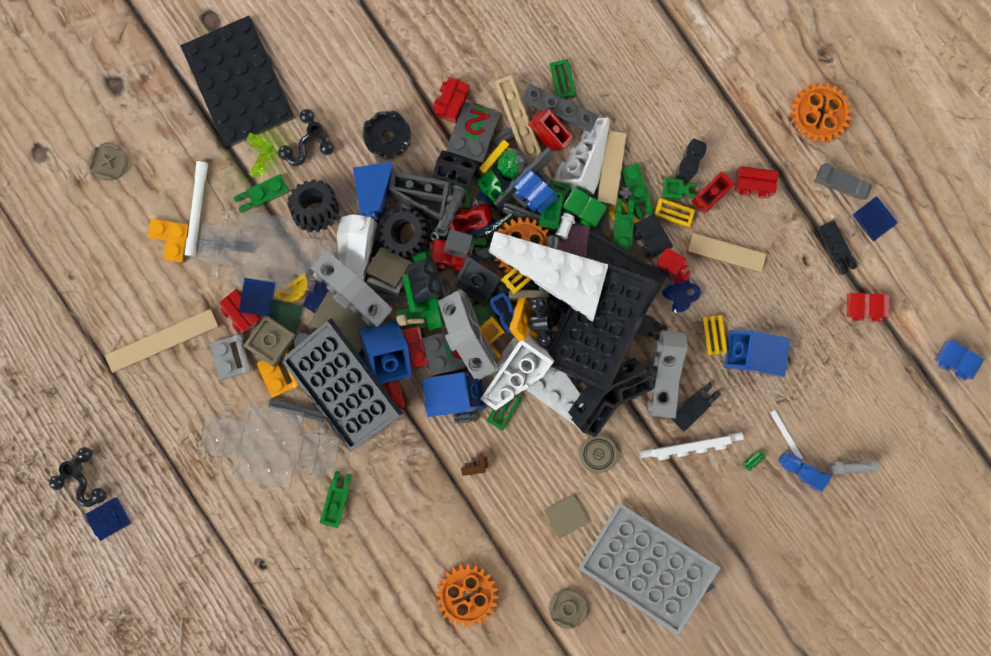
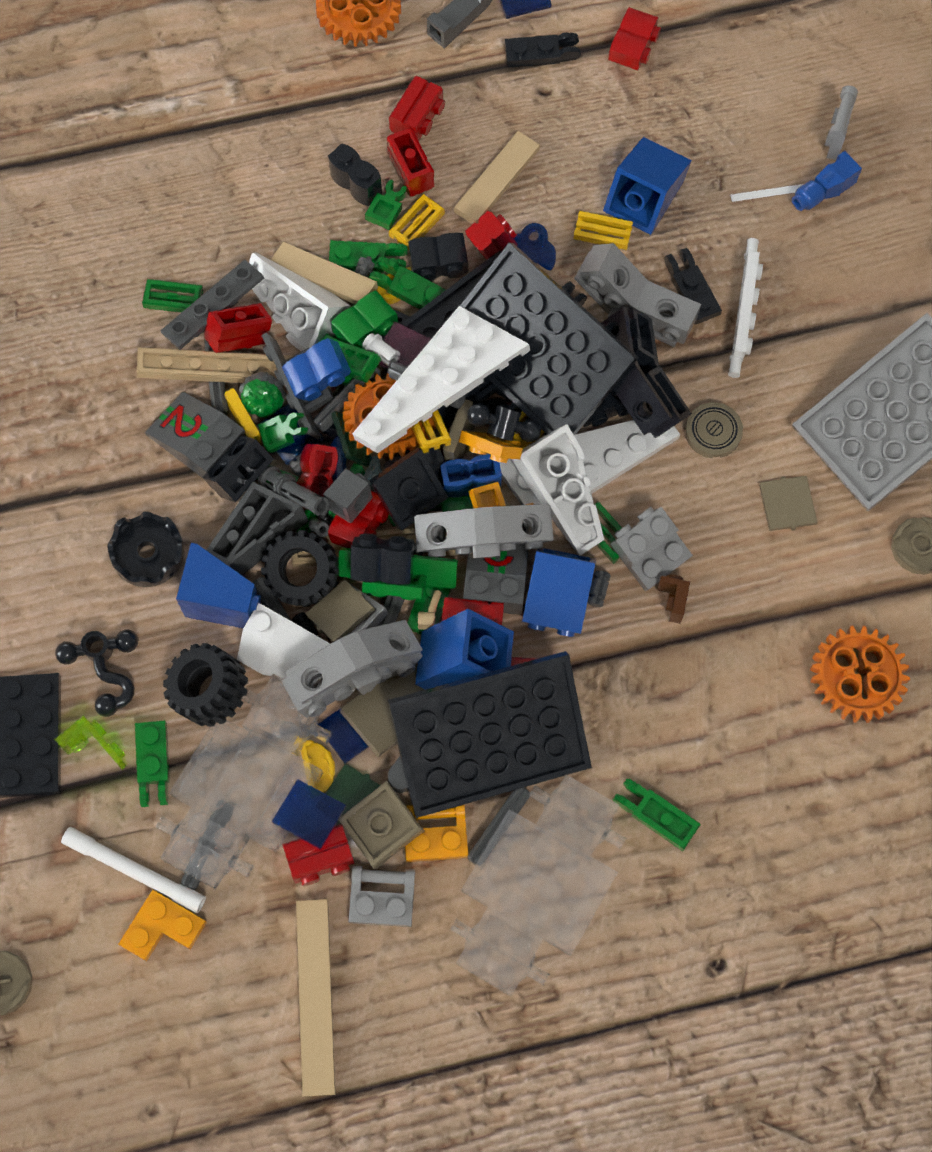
camera: 70 degrees left, 15 degrees down
red brick [432,77,470,124] -> none
green piece [742,450,766,471] -> none
none -> light grey plate [610,507,693,591]

